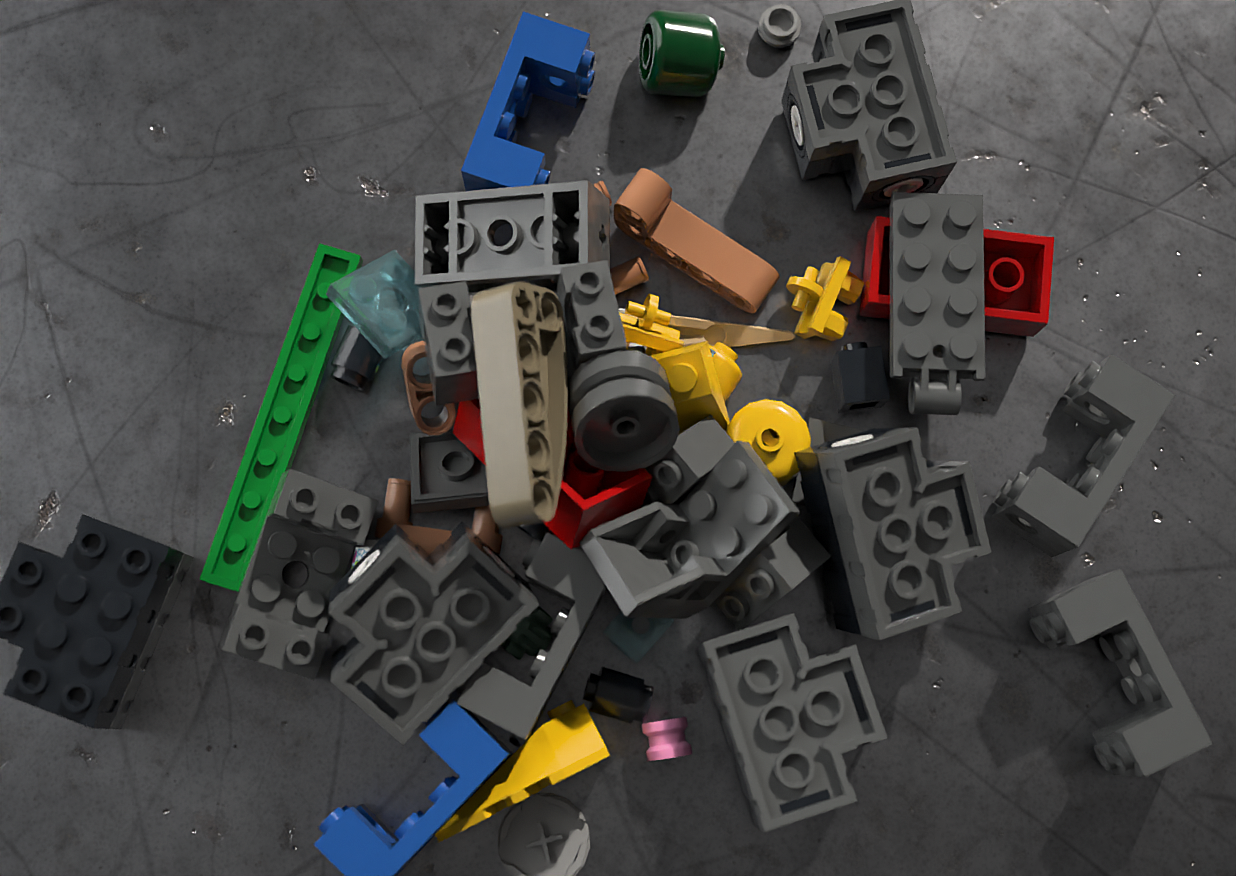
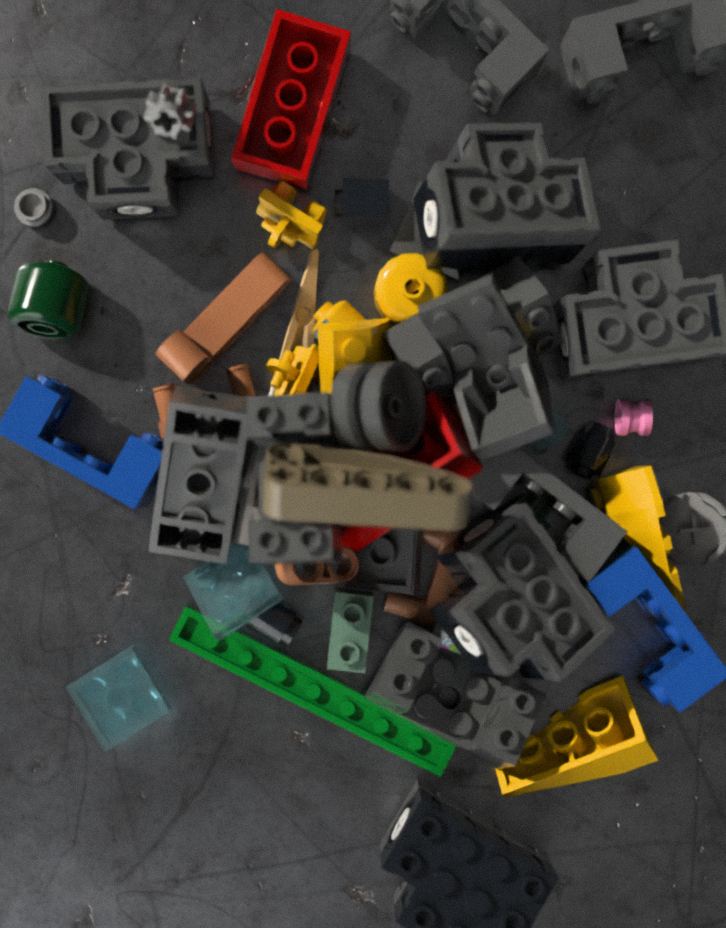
camera: 80 degrees left, 10 degrees up
dark grey hinge [890,192,985,415] -> none
none -> clear light blue plate [65,645,172,752]
none -> light grey gear [143,83,197,139]
none -> sand green brick [327,588,374,674]
none -> yellow wedge [495,675,659,798]

